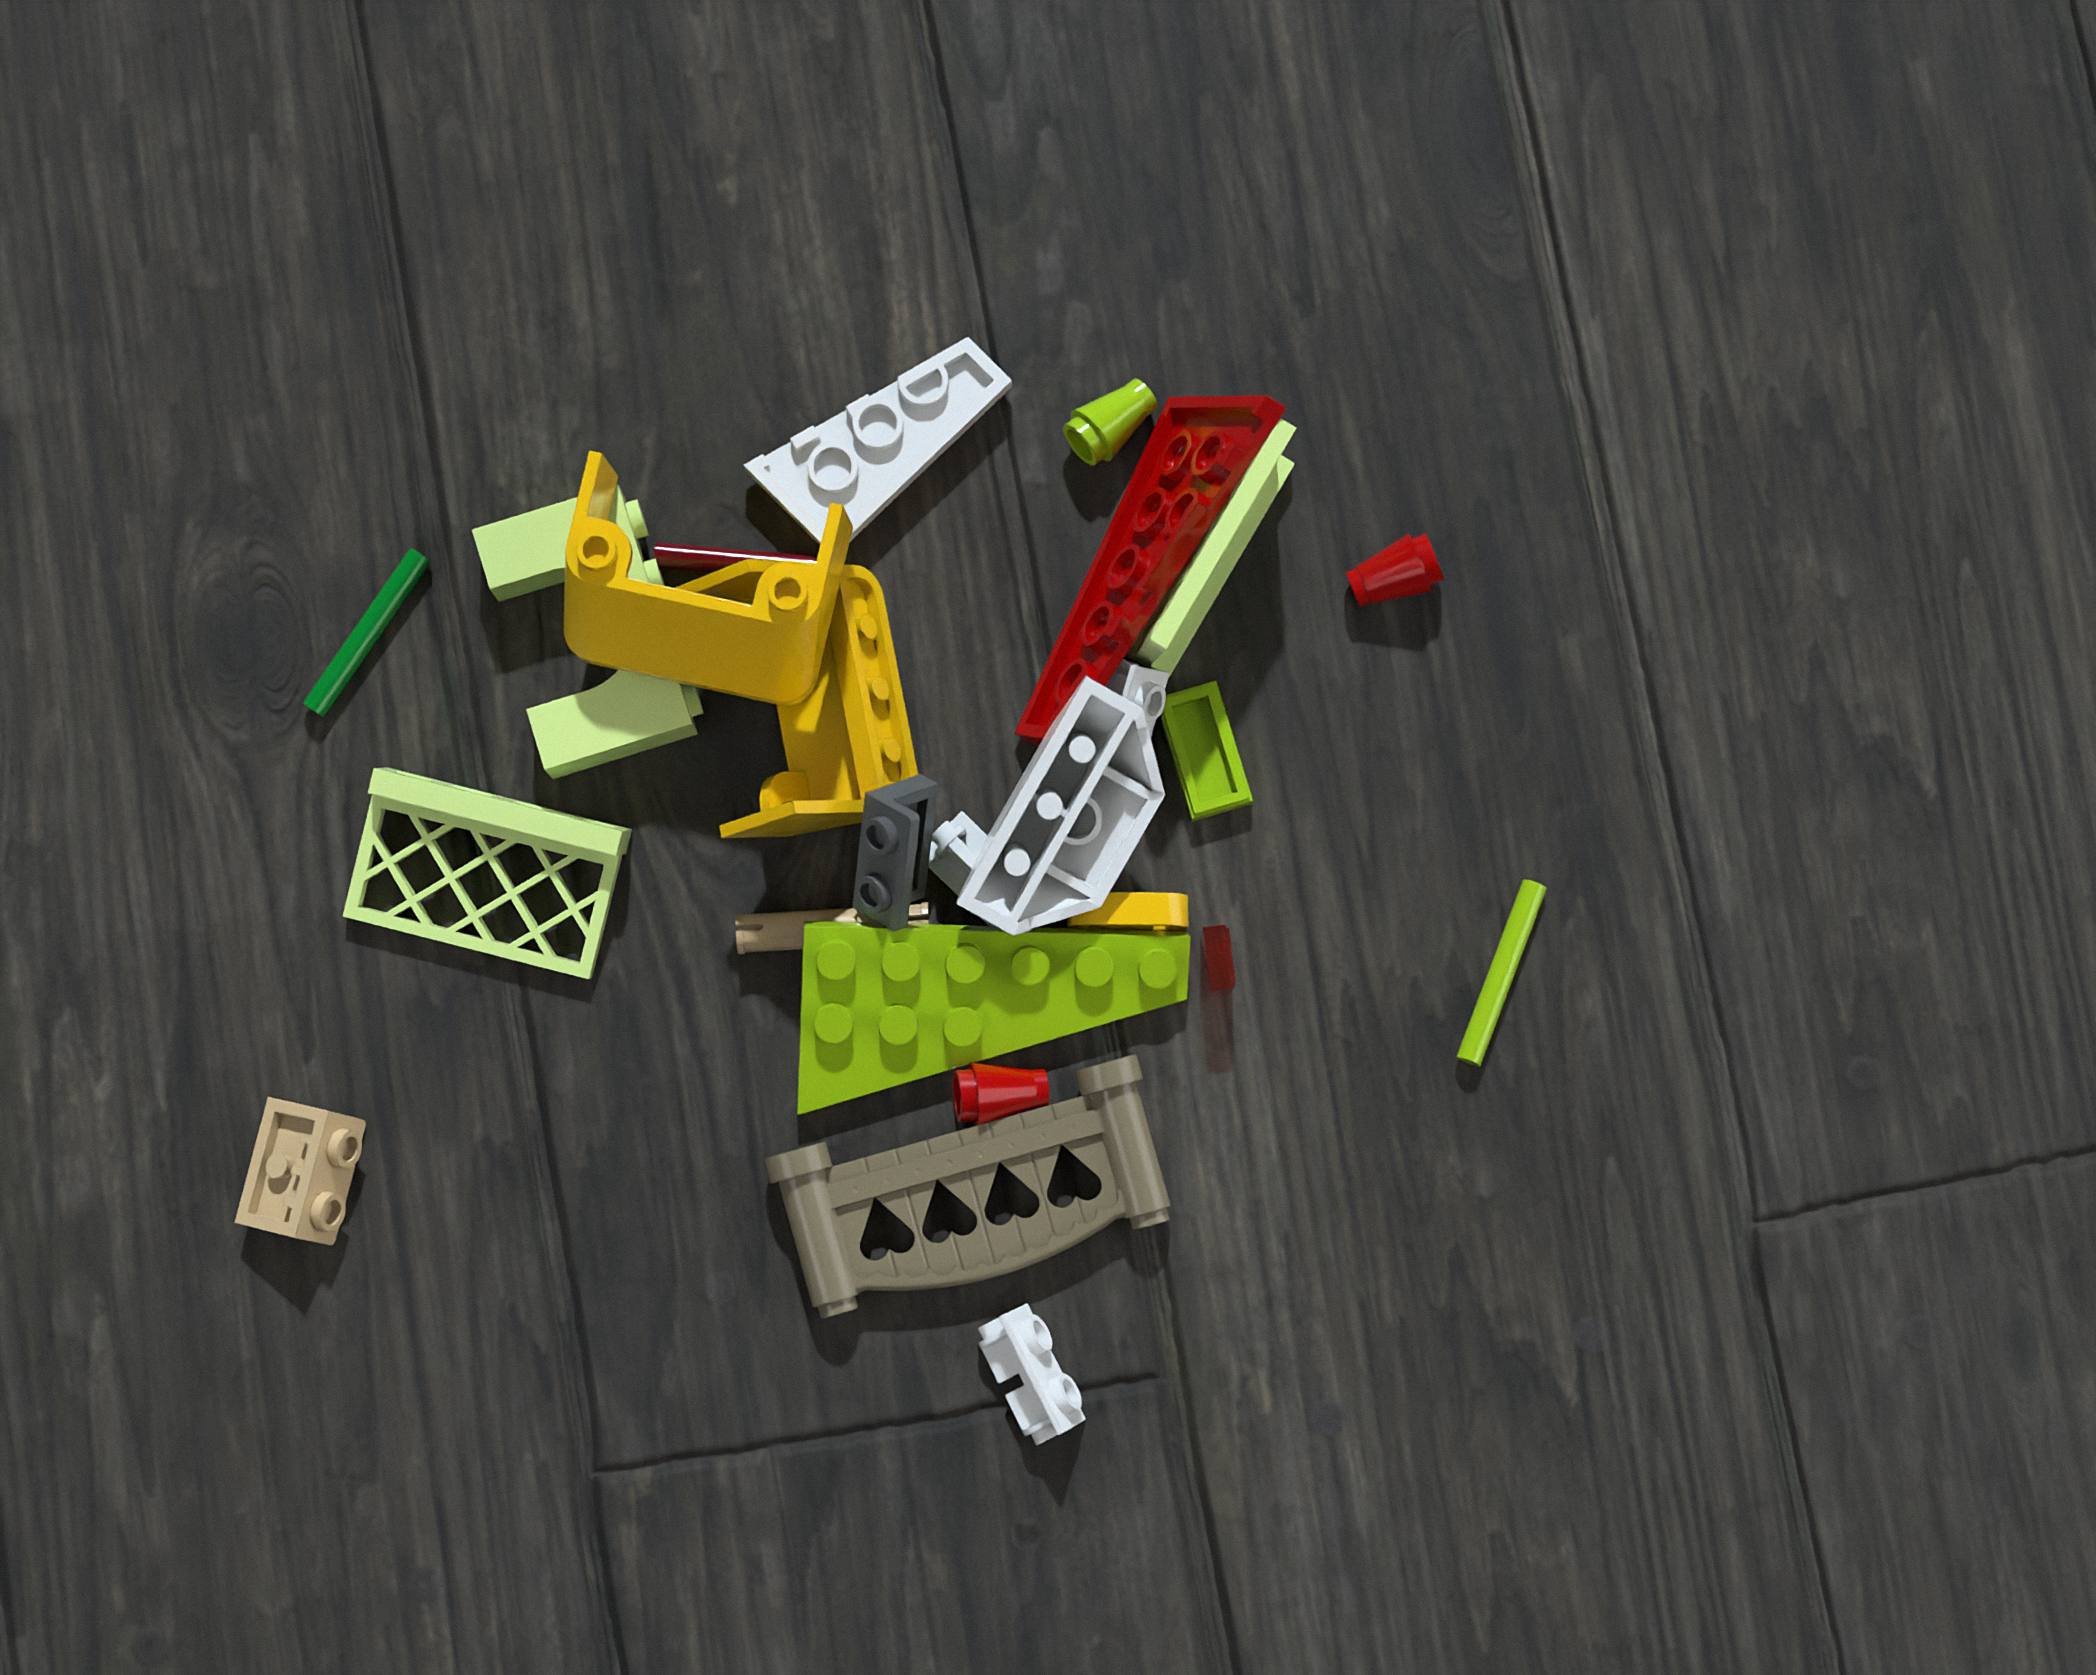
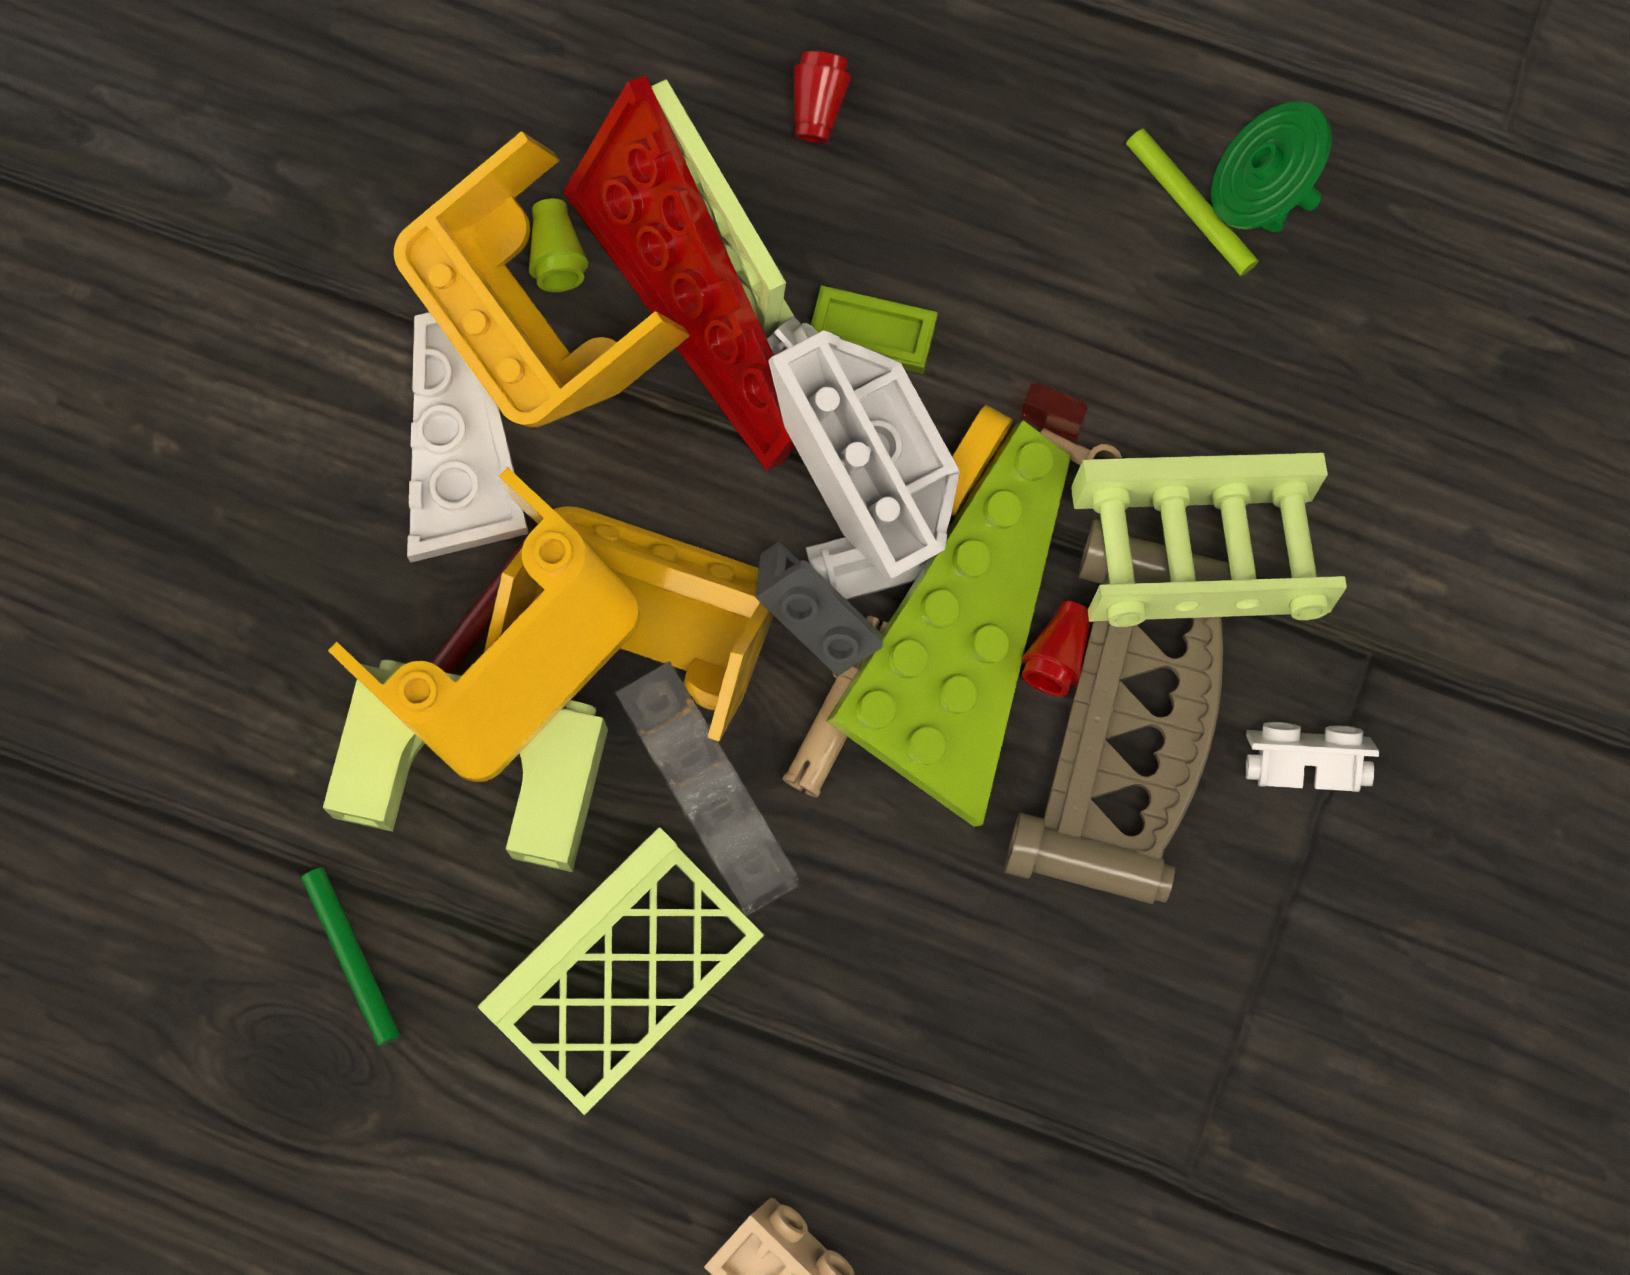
camera: 55 degrees left, 5 degrees down
none -> yellow windscreen [394,131,690,427]
none -> clear brick [615,661,799,916]
none -> tan hand [1040,428,1122,465]
none -> yellowish green fence [1071,453,1347,627]
none -> green shield [1211,101,1332,232]

